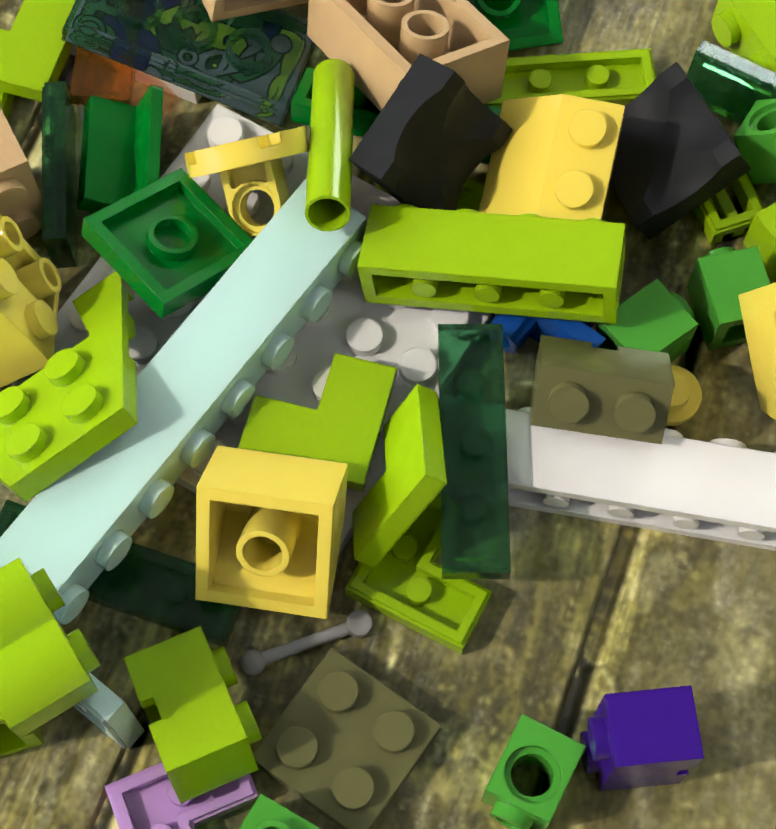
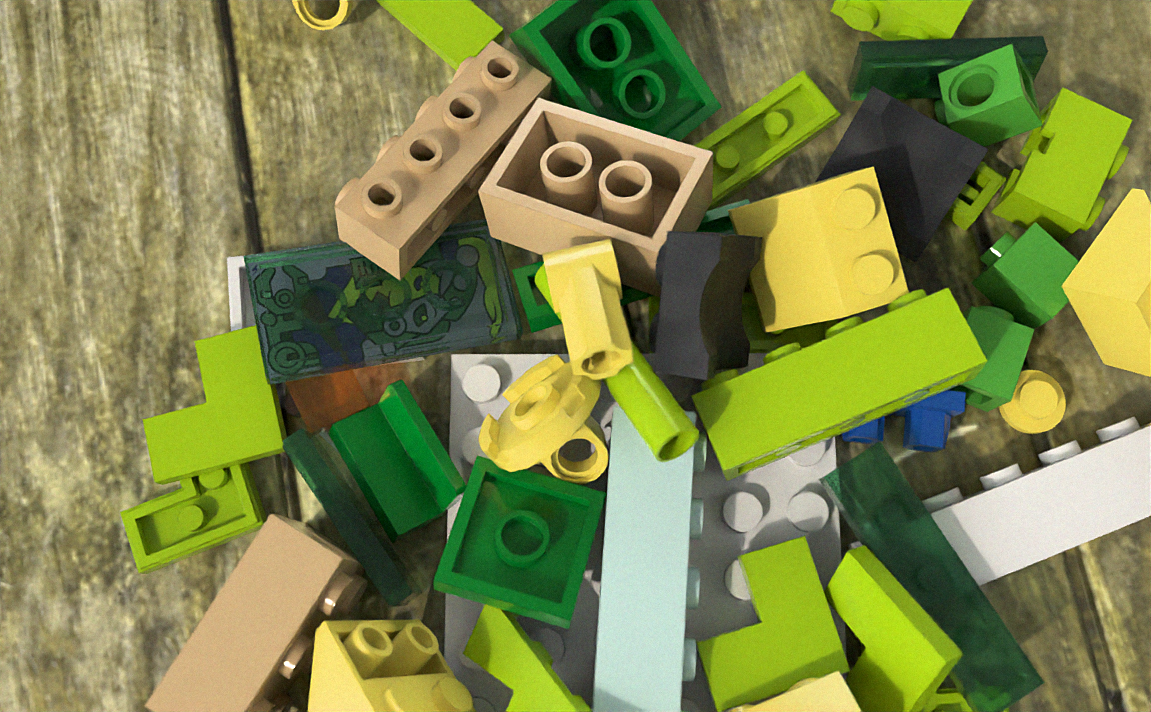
camera: 30 degrees left, 10 degrees up
olive brick [530,335,675,444] -> none
none -> light yellow piece [542,239,633,380]

